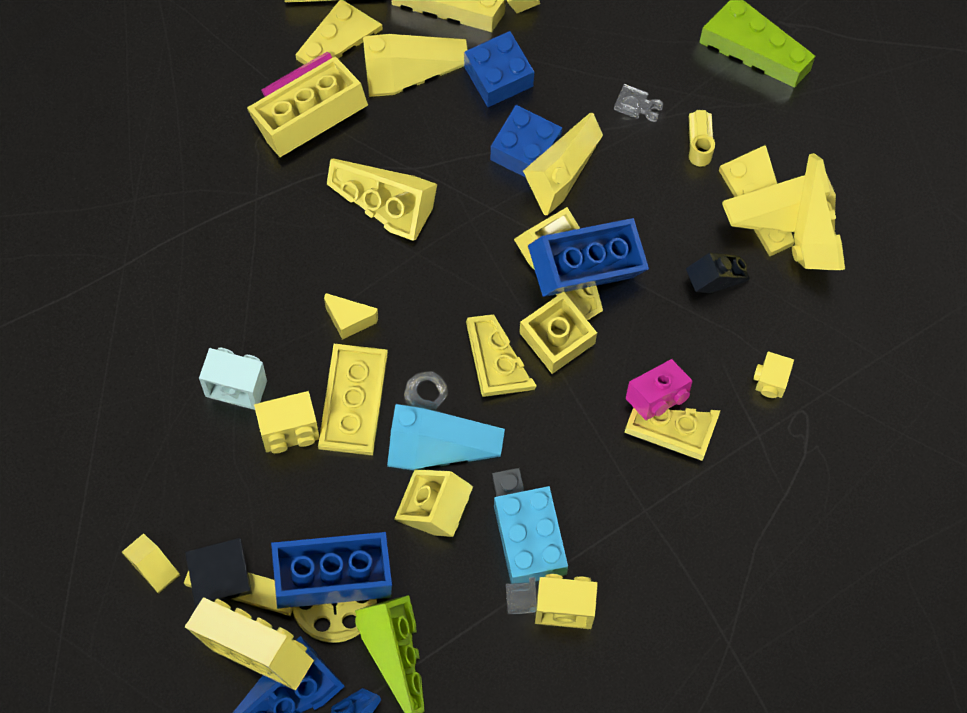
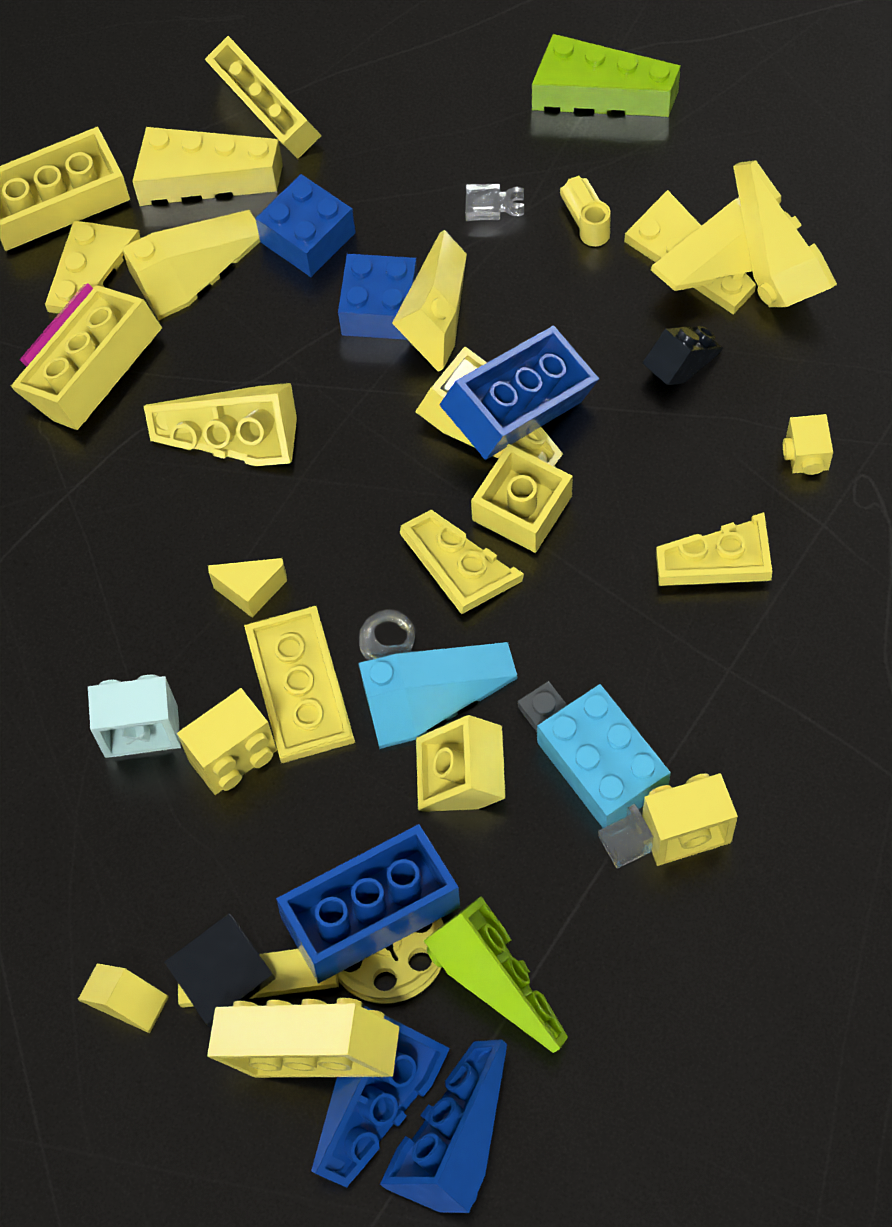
camera: 15 degrees left, 5 degrees down
dark pink brick [626,359,692,421] -> none

